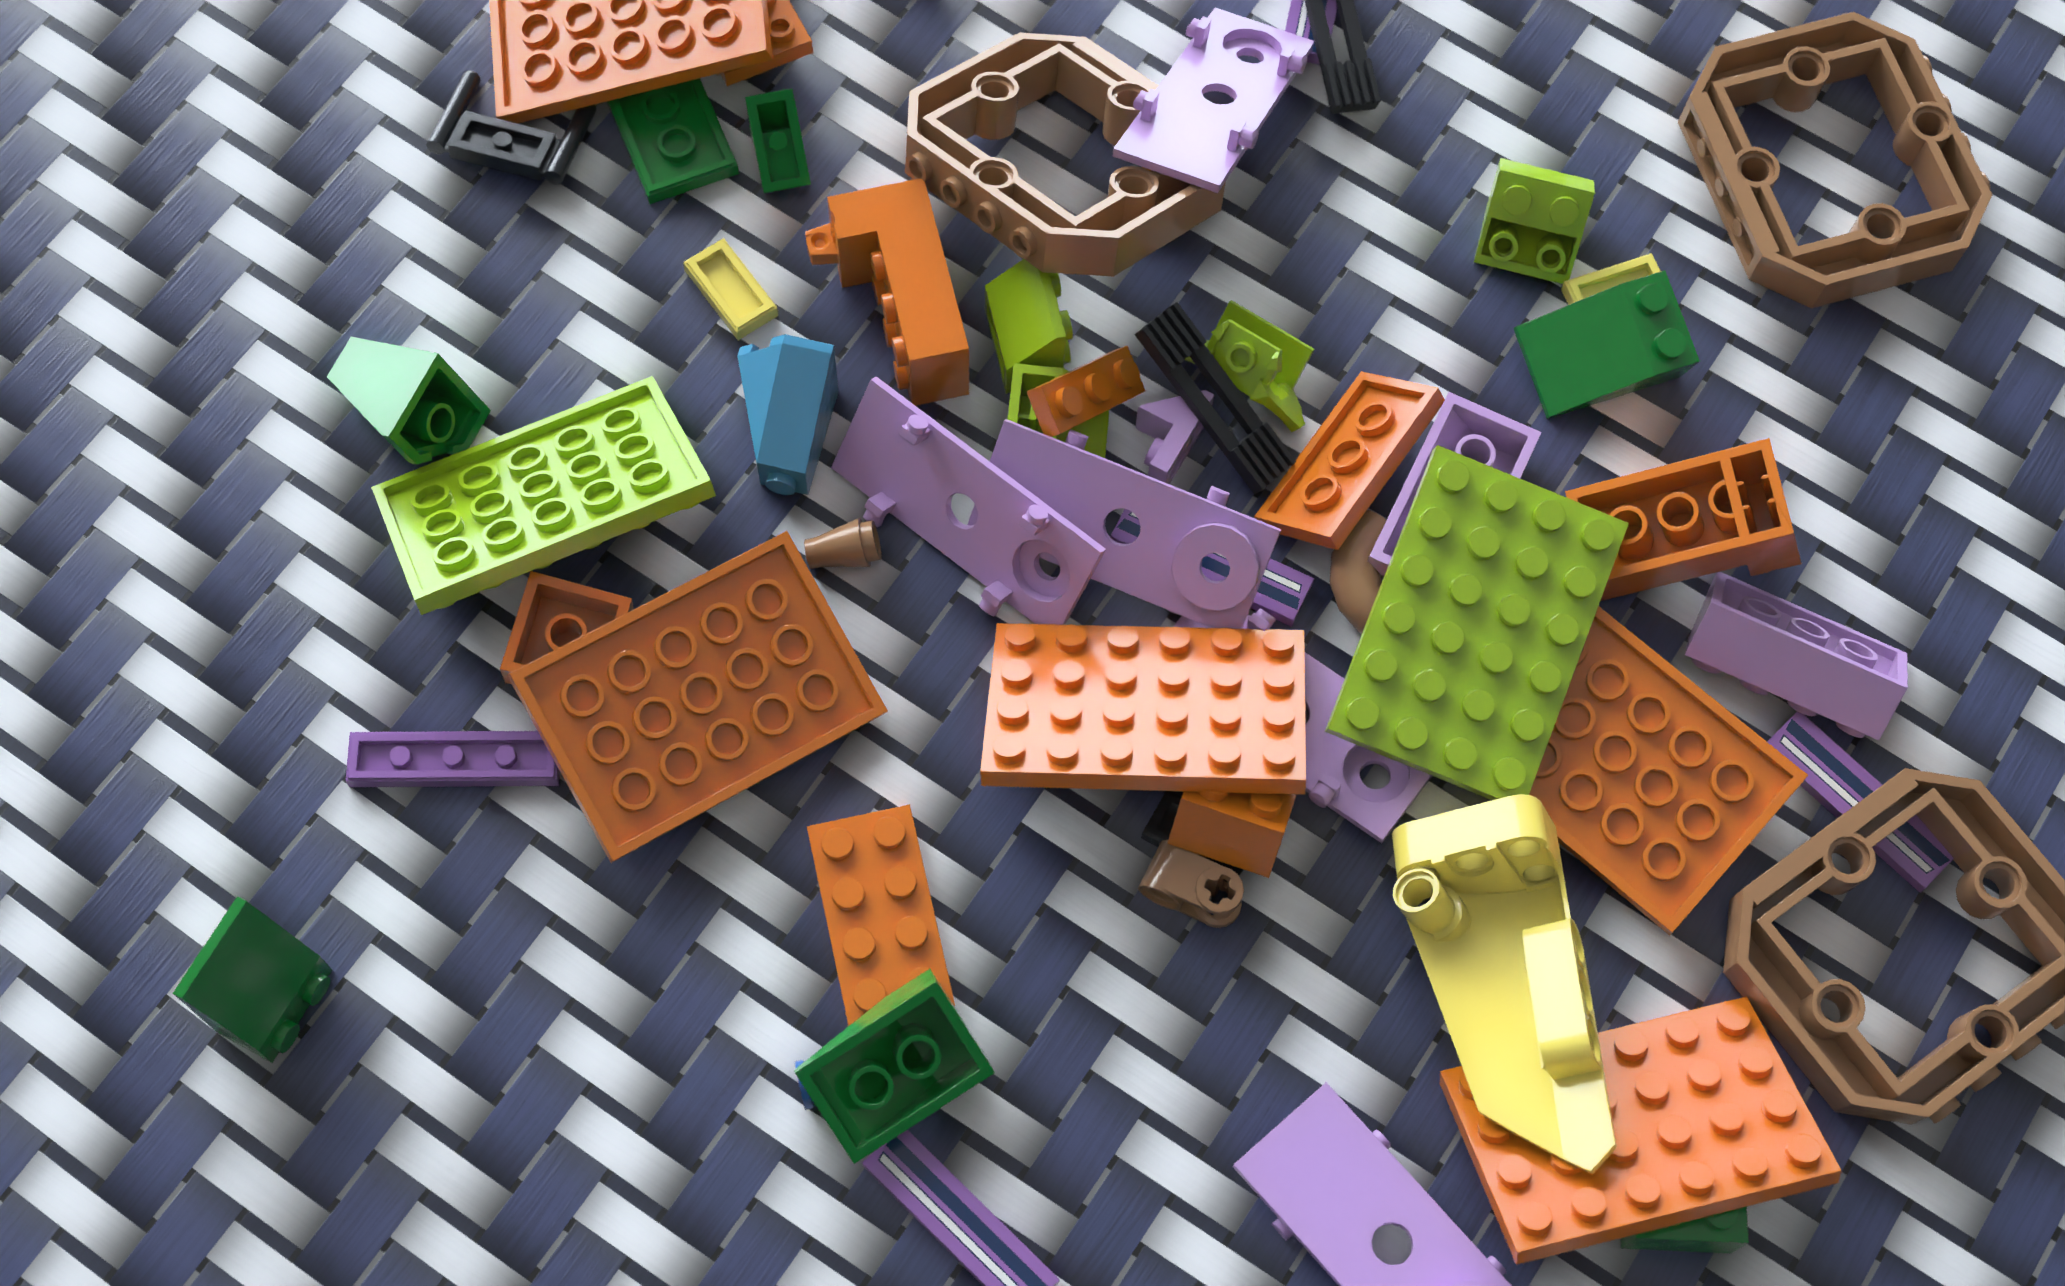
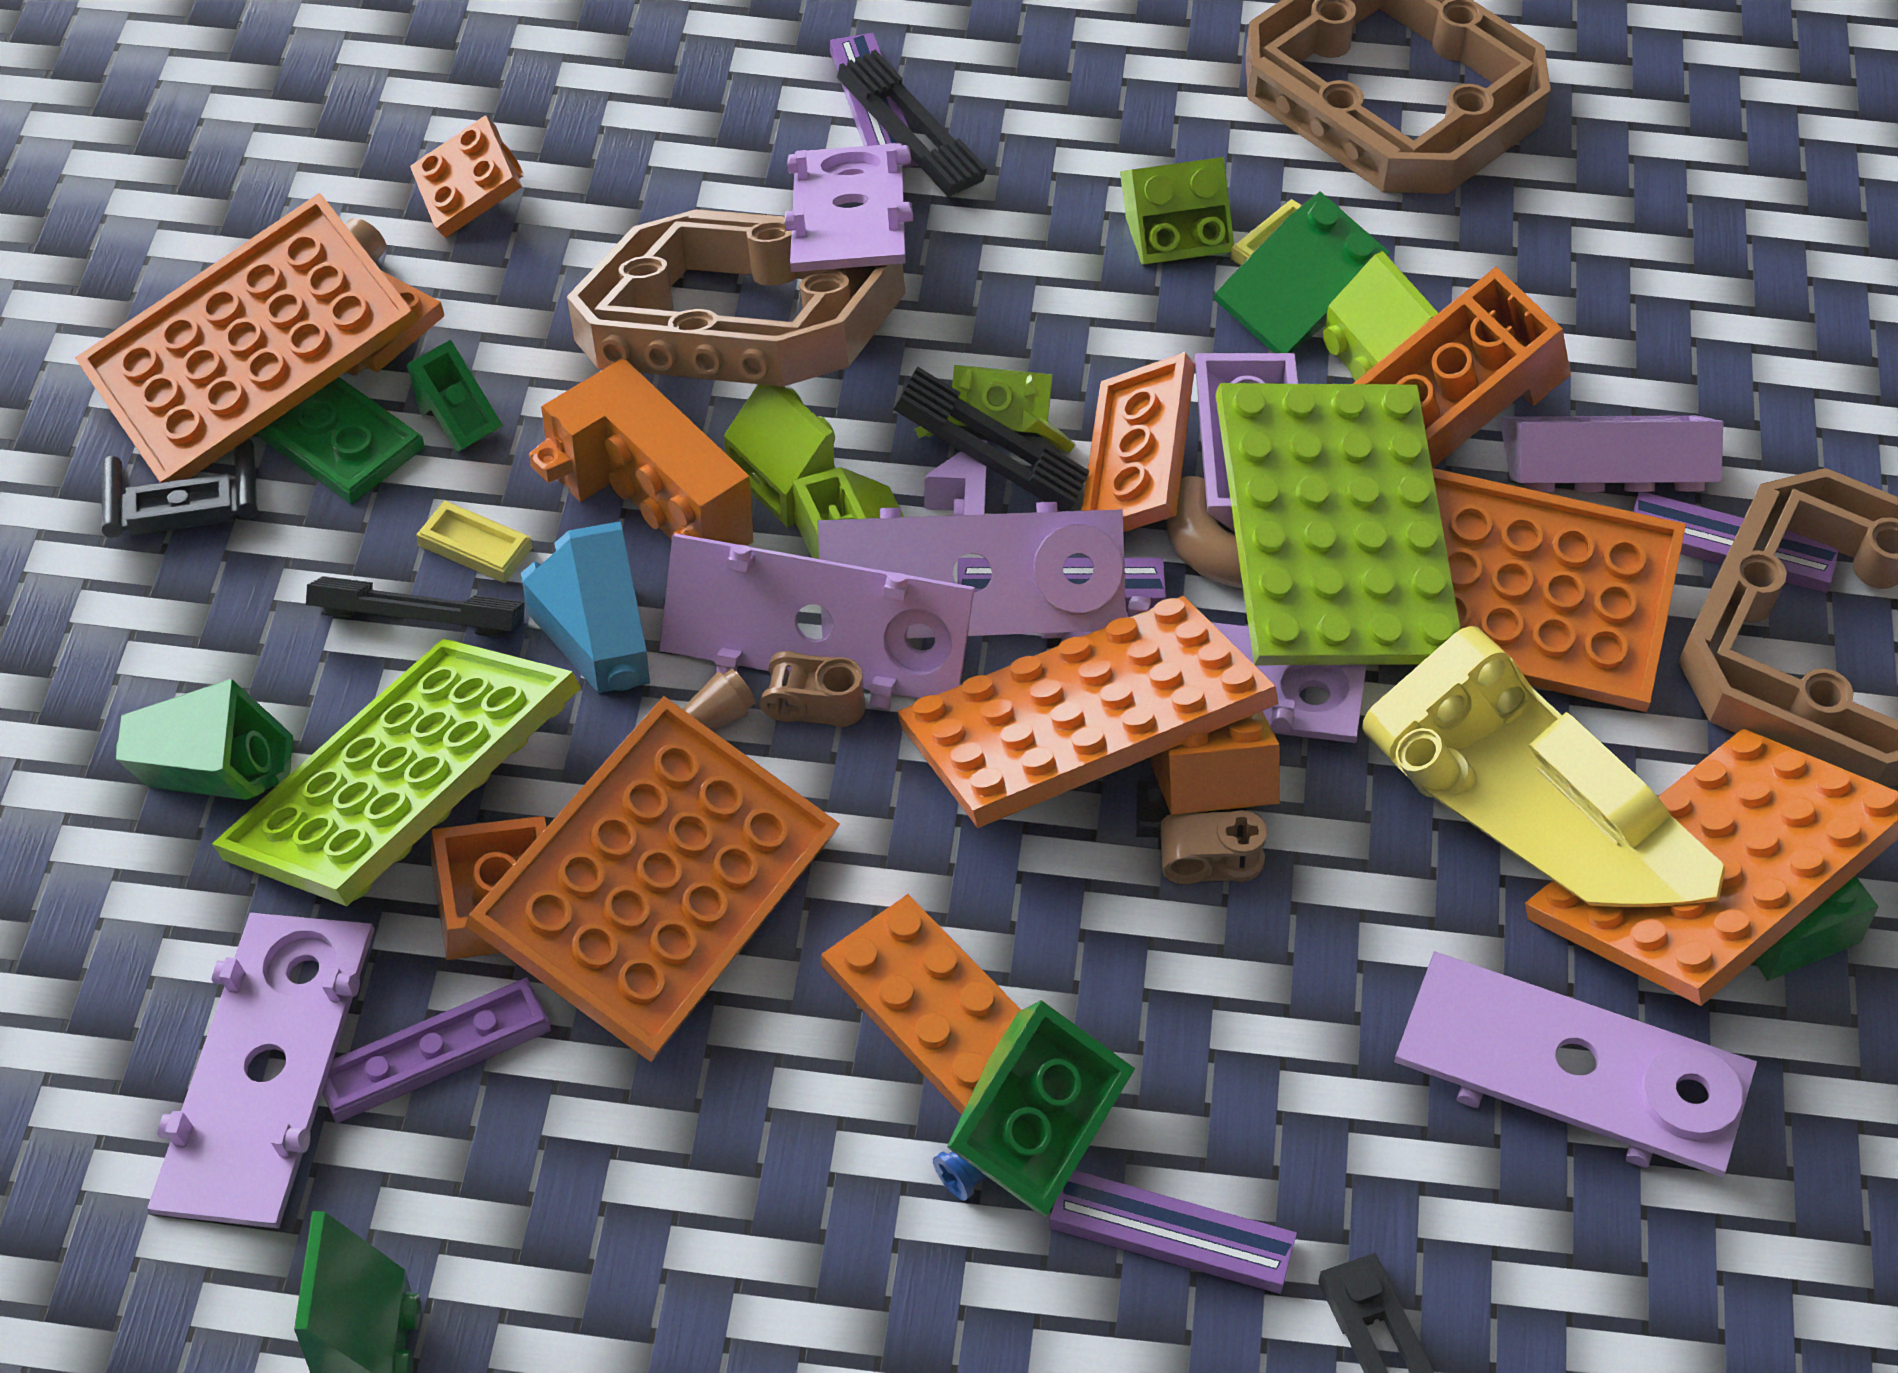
camera: 25 degrees left, 15 degrees down
orange plate [1027,345,1145,437] -> none
none -> lavender piece [147,913,375,1229]
none -> black container [306,576,525,637]
none -> medium nougat piece [760,651,866,727]
none -> lime slope [1323,251,1438,381]

